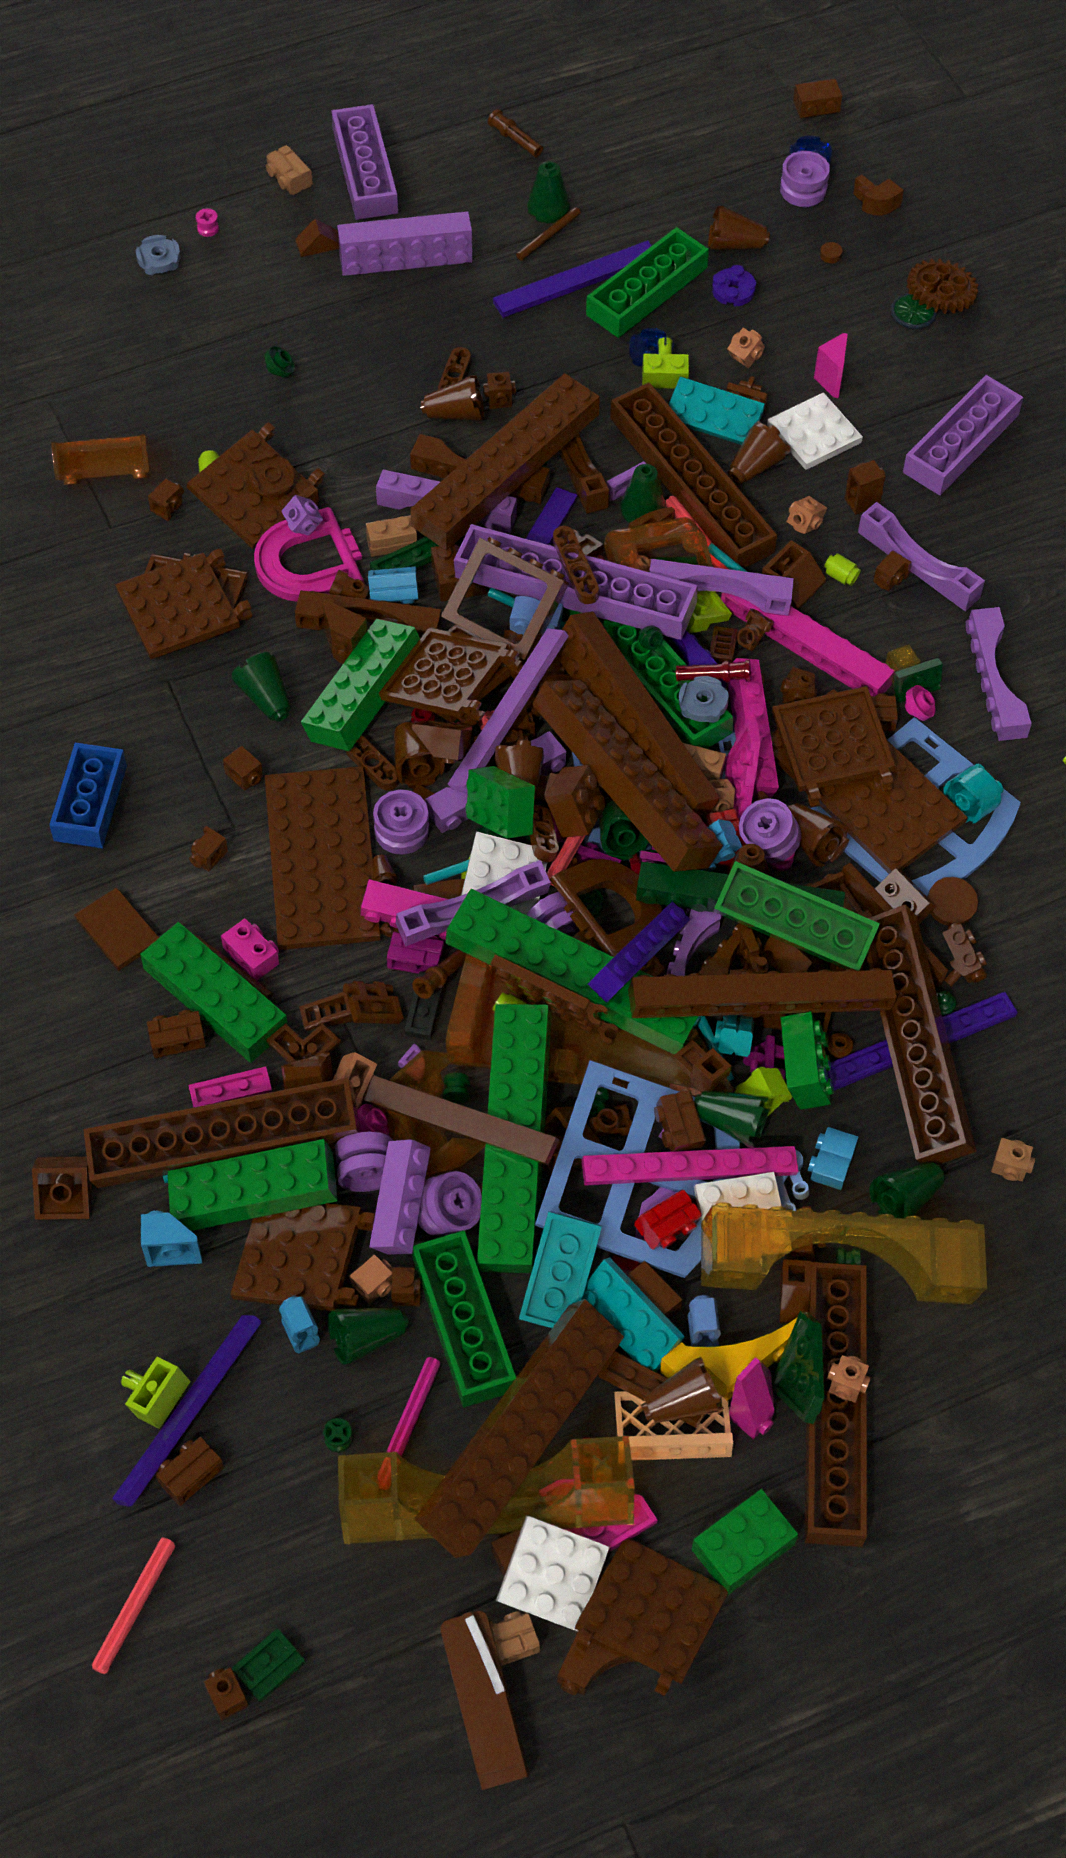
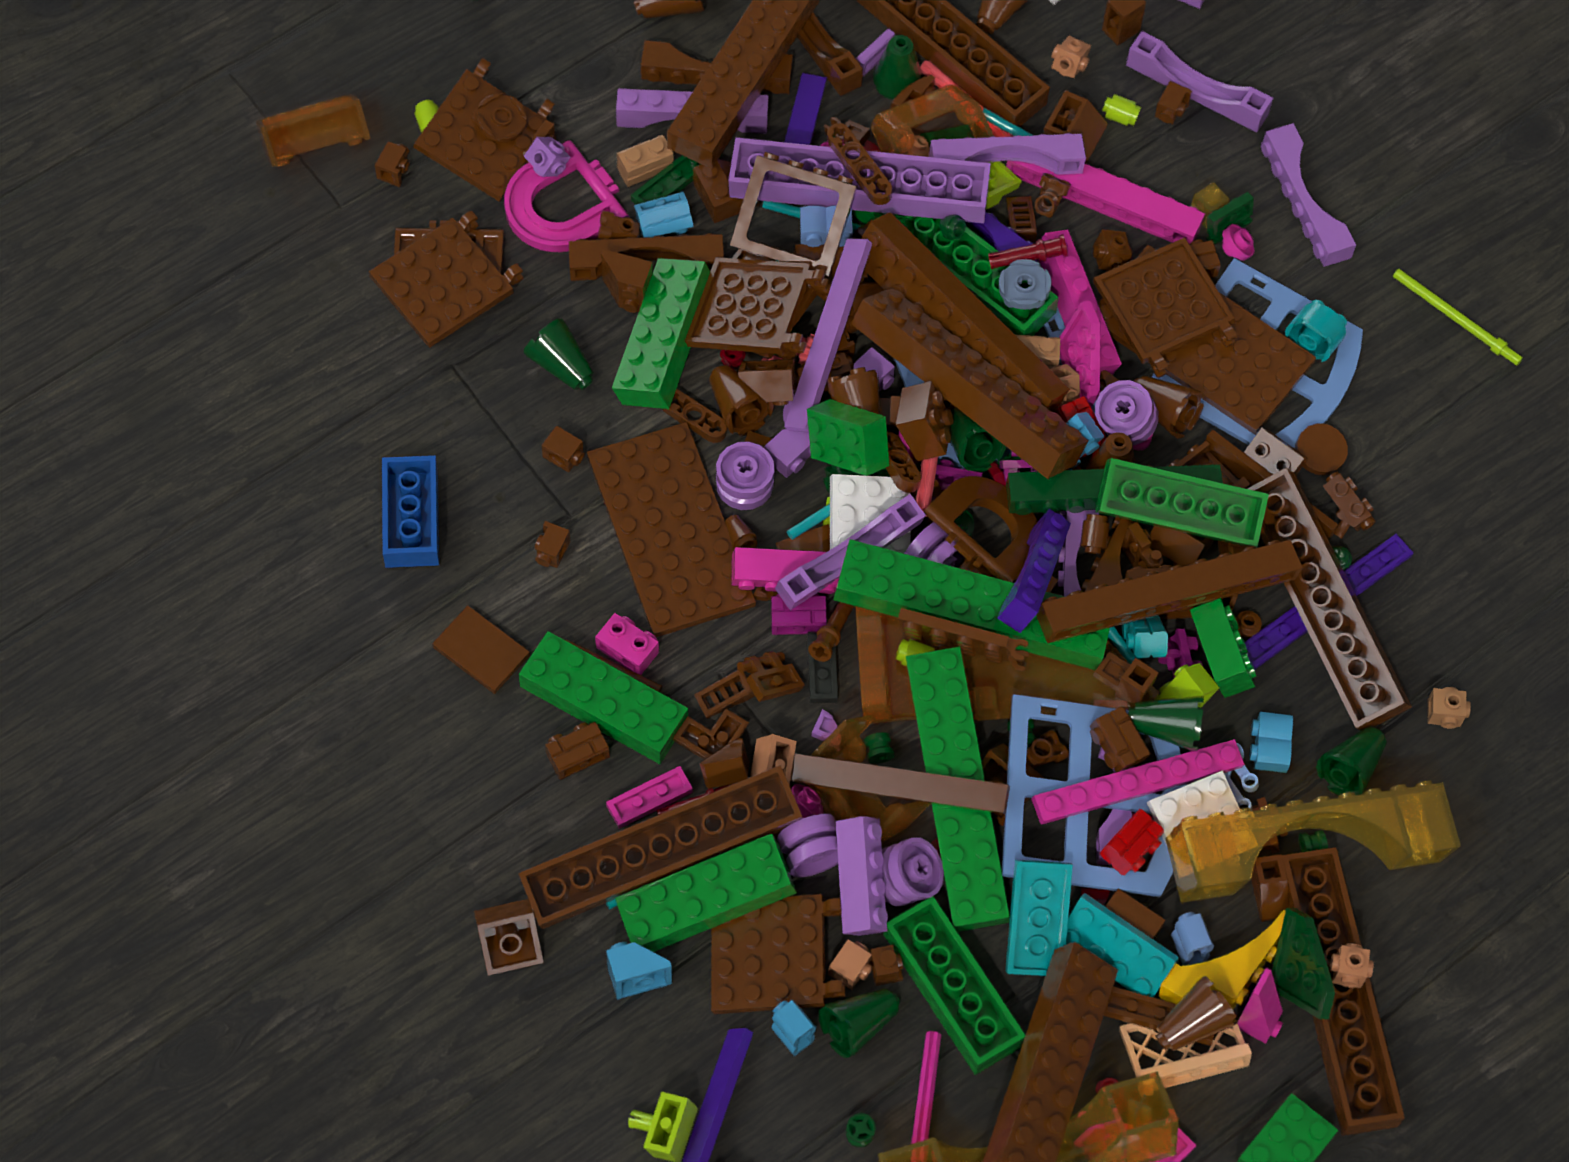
camera: 15 degrees left, 5 degrees up
none -> reddish brown brick [1080,514,1110,554]

